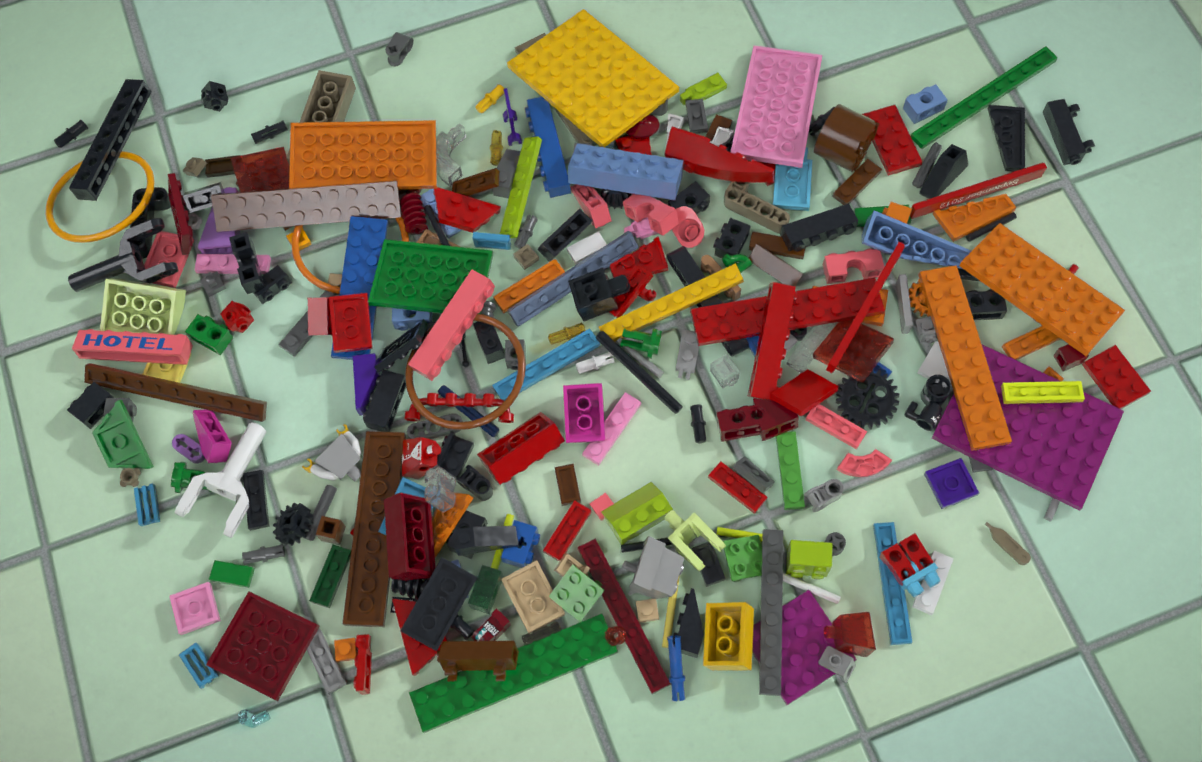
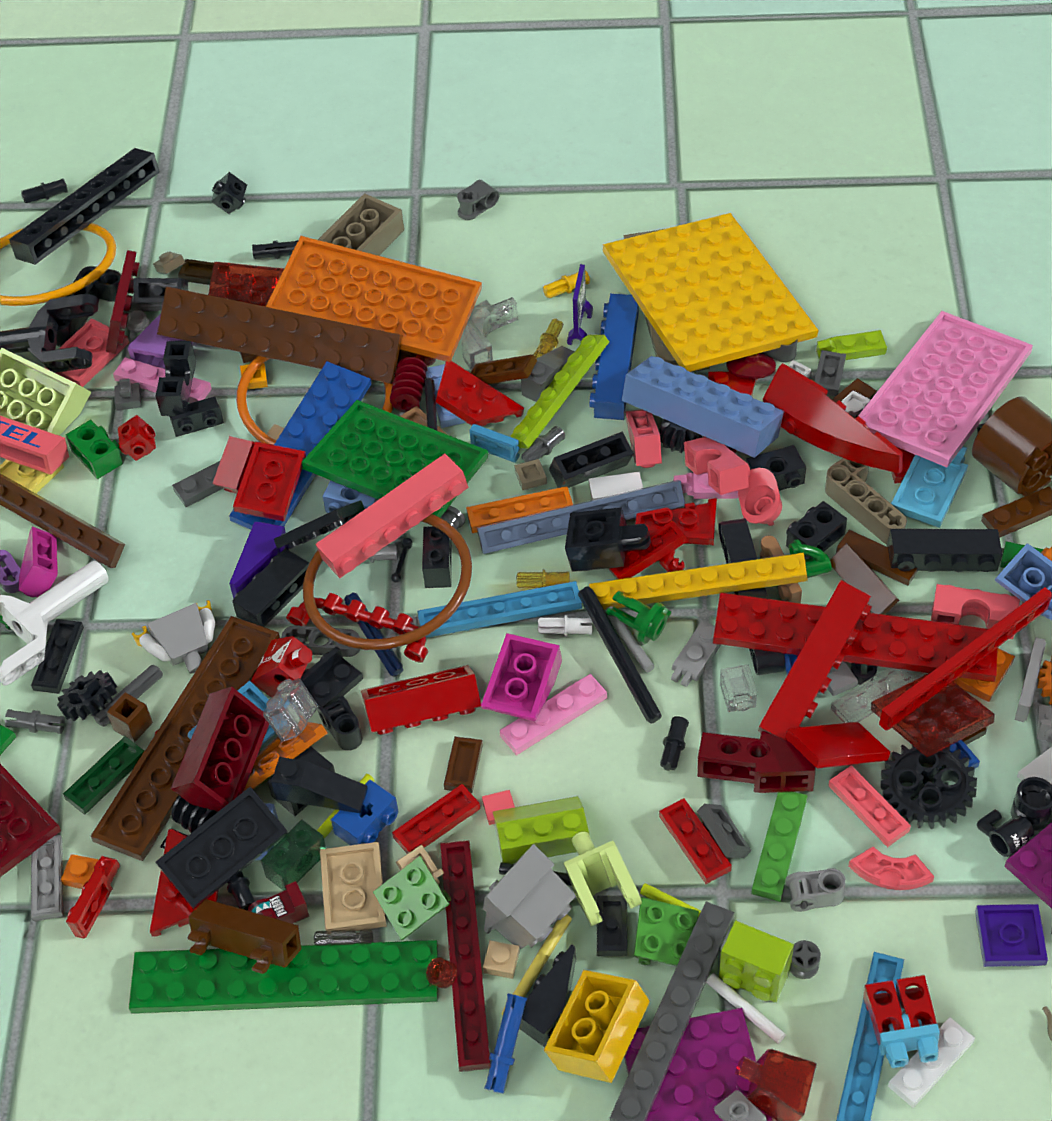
camera: 20 degrees right, 15 degrees down
dark grey brick [505,339,526,370] -> none

